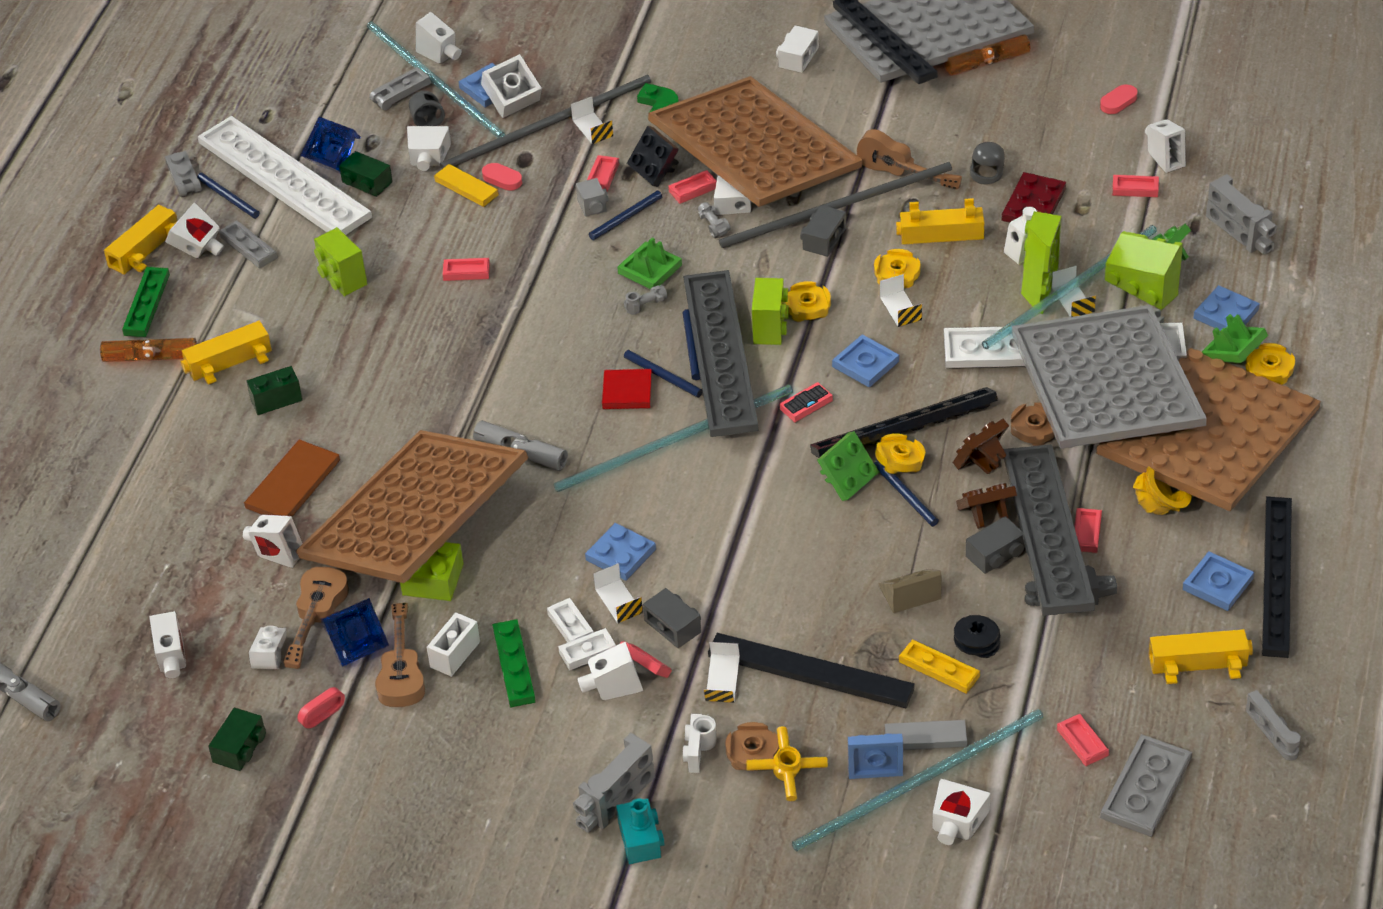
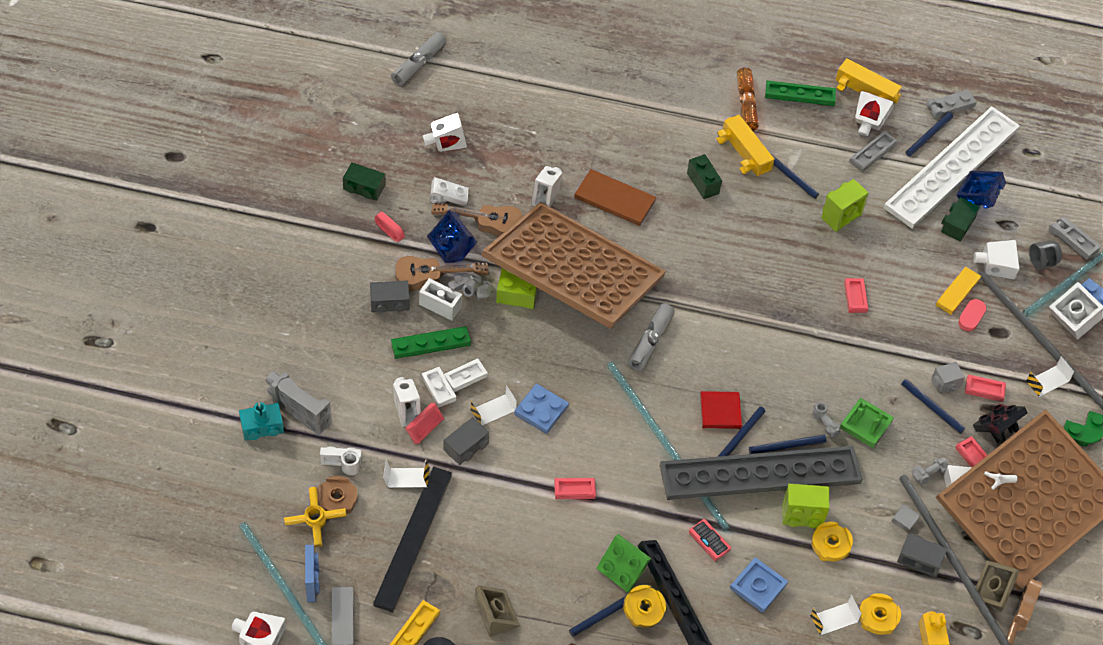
camera: 80 degrees right, 10 degrees up
none -> dark grey brick [370,280,410,313]
none -> light grey piece [448,275,496,299]
none -> coral tile [554,478,596,499]
none -> dark blue bar [749,434,826,454]
none -> dark blue bar [770,153,819,199]
none -> light grey tile [891,504,921,533]
none -> dark tan slope [971,560,1020,611]
none -> white bar [984,471,1017,490]

